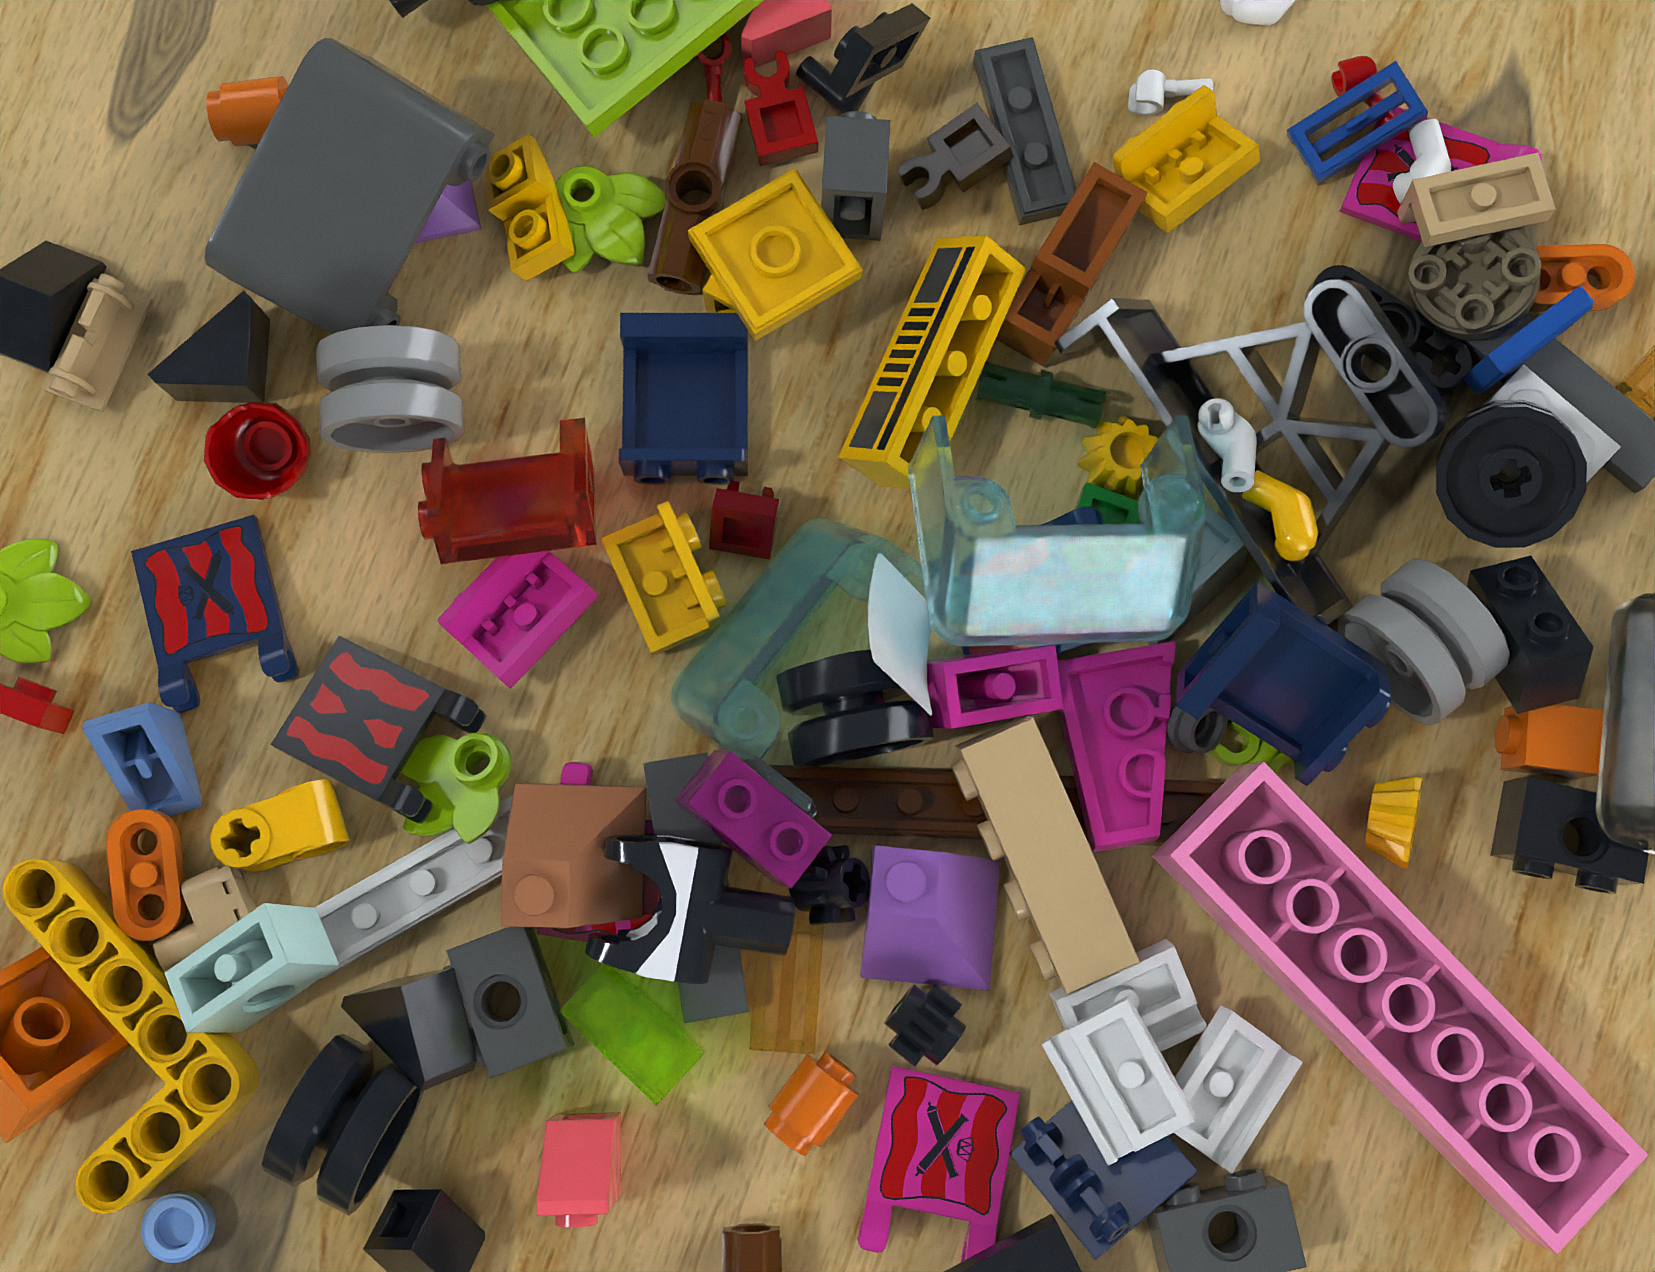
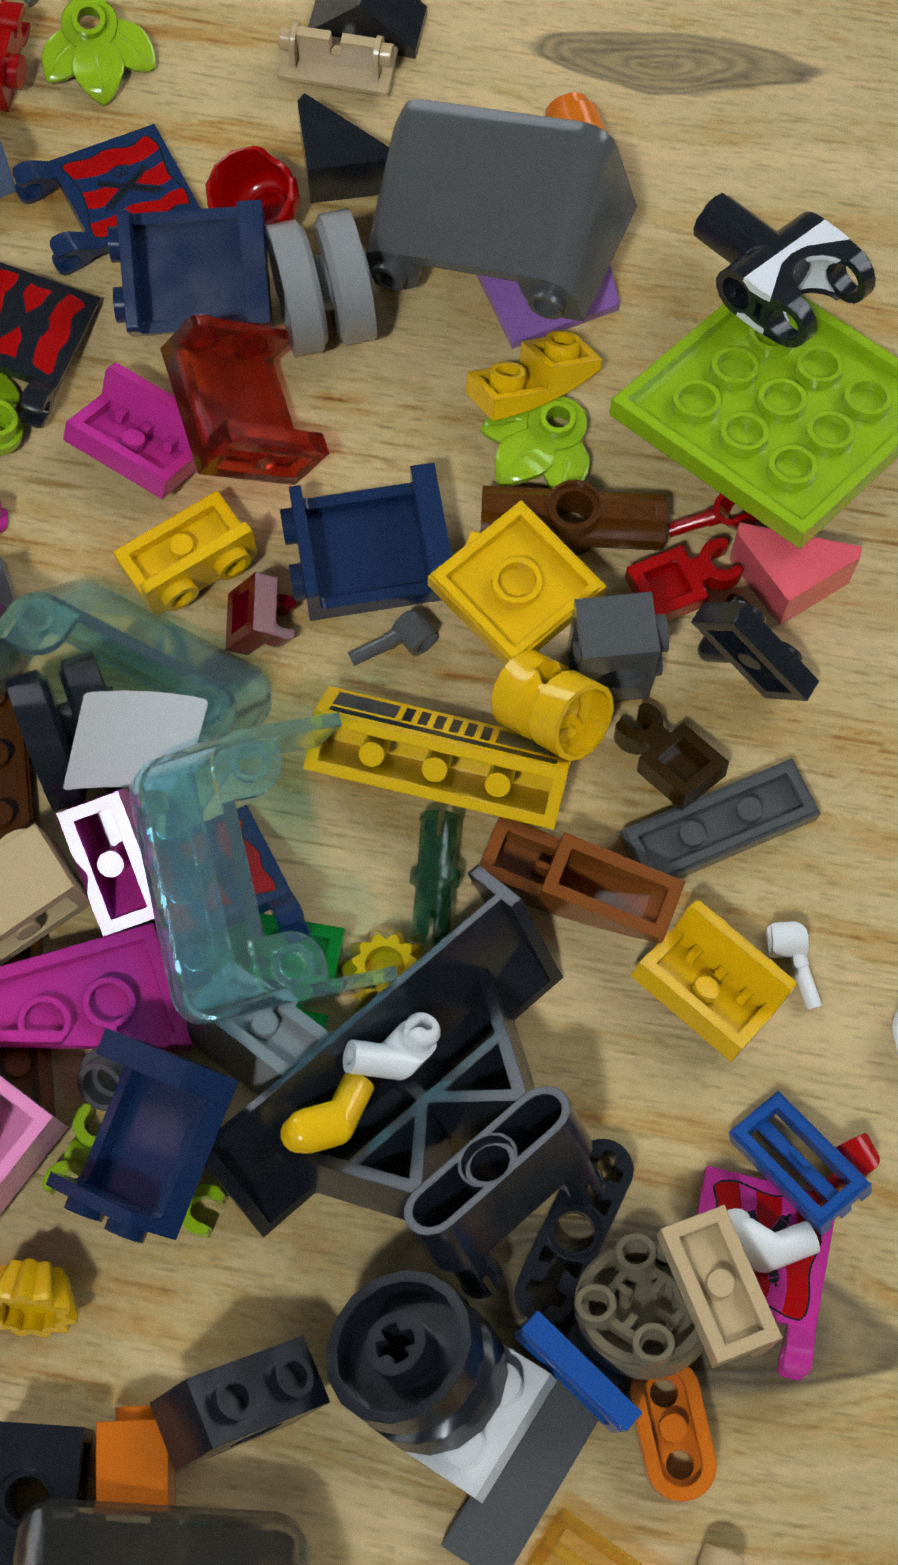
camera: 85 degrees right, 10 degrees down
light grey wheel [1337,558,1510,726] -> none
none -> dark blue panel [107,200,274,337]
none -> dark grey hand [348,611,438,666]
none -> yellow wheel [491,650,614,761]

